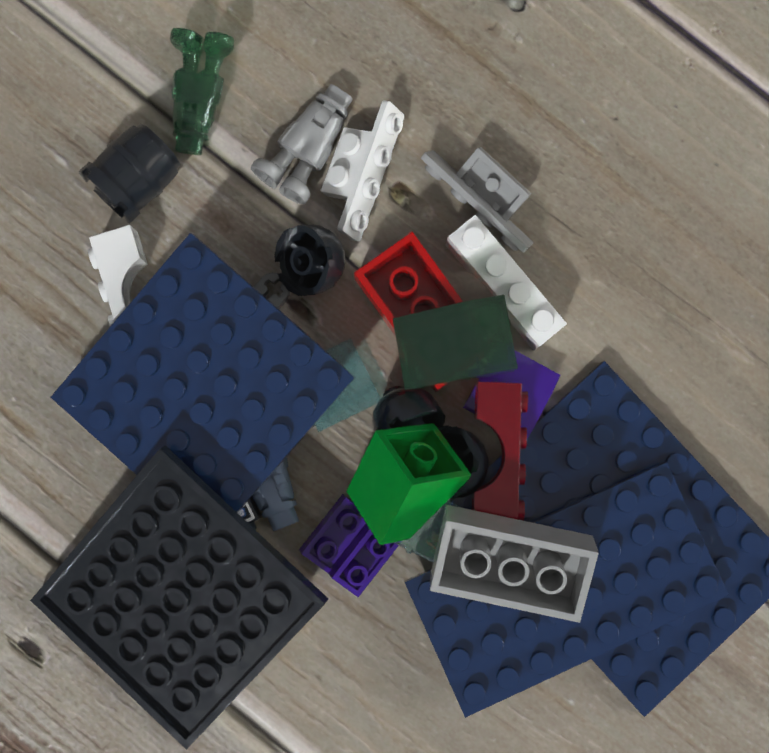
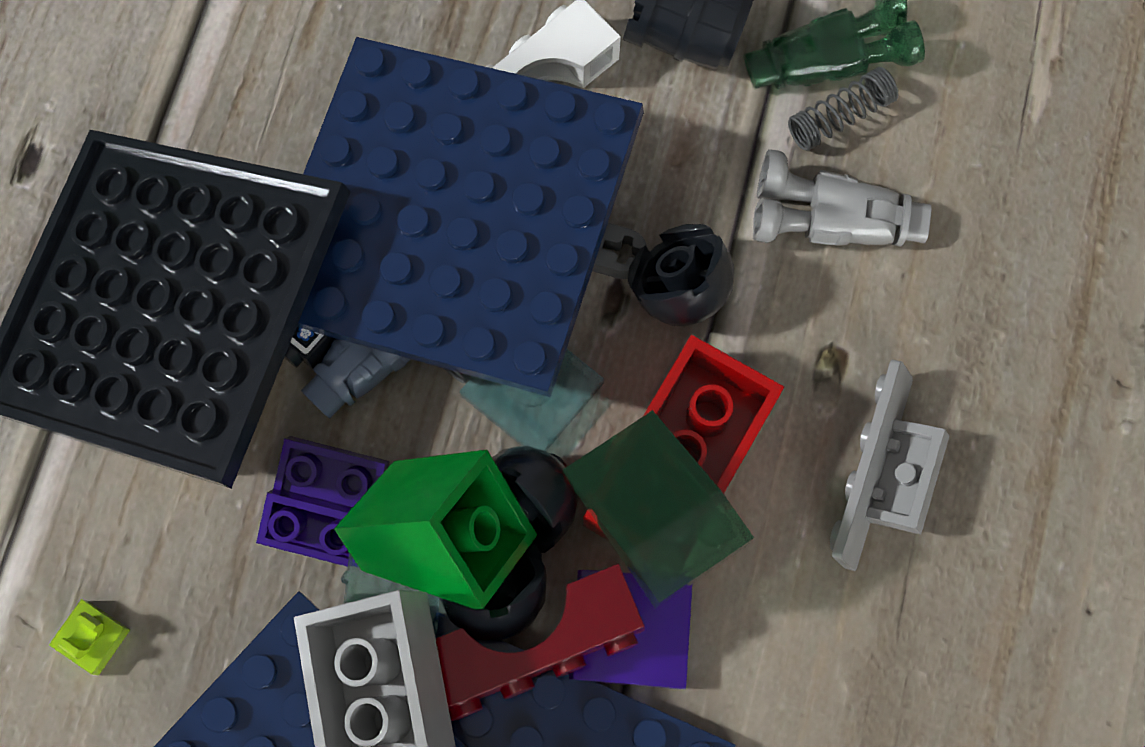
camera: 70 degrees right, 10 degrees down
white bracket [321,100,404,242] -> none
white arch [445,215,567,351] -> none
none -> lime tile [49,599,130,676]
none -> dark grey piece [788,66,899,151]

